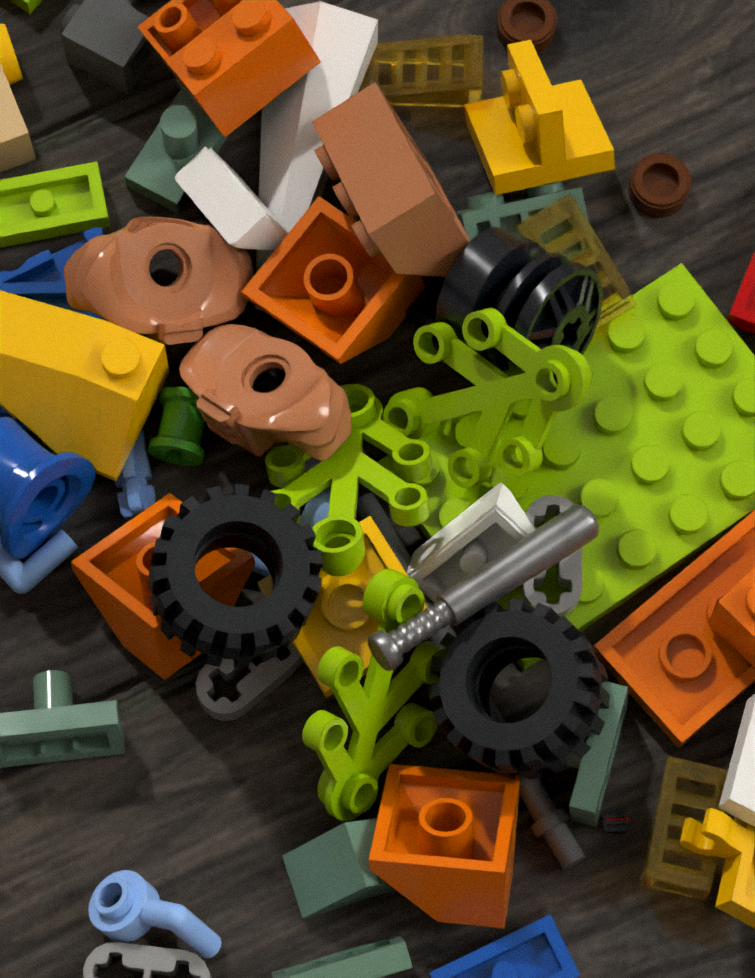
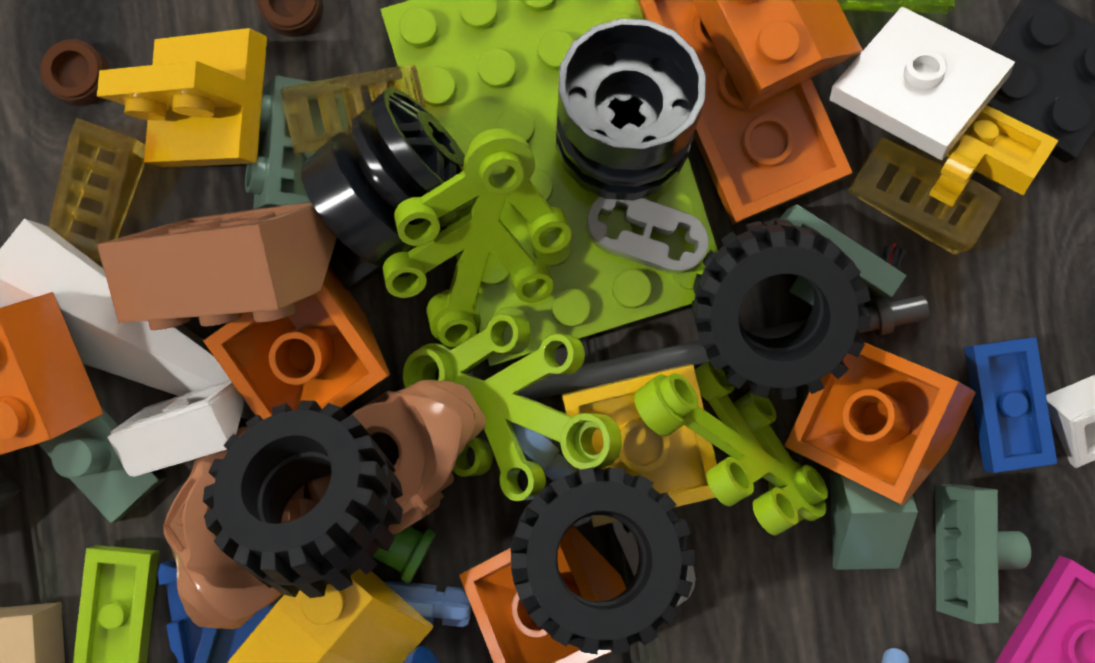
camera: 75 degrees left, 15 degrees up
flat silver piece [367,504,599,671] -> none
white slope [407,482,535,603] -> none
none -> black tyre [203,401,403,598]
none -> black wheel [555,18,705,201]

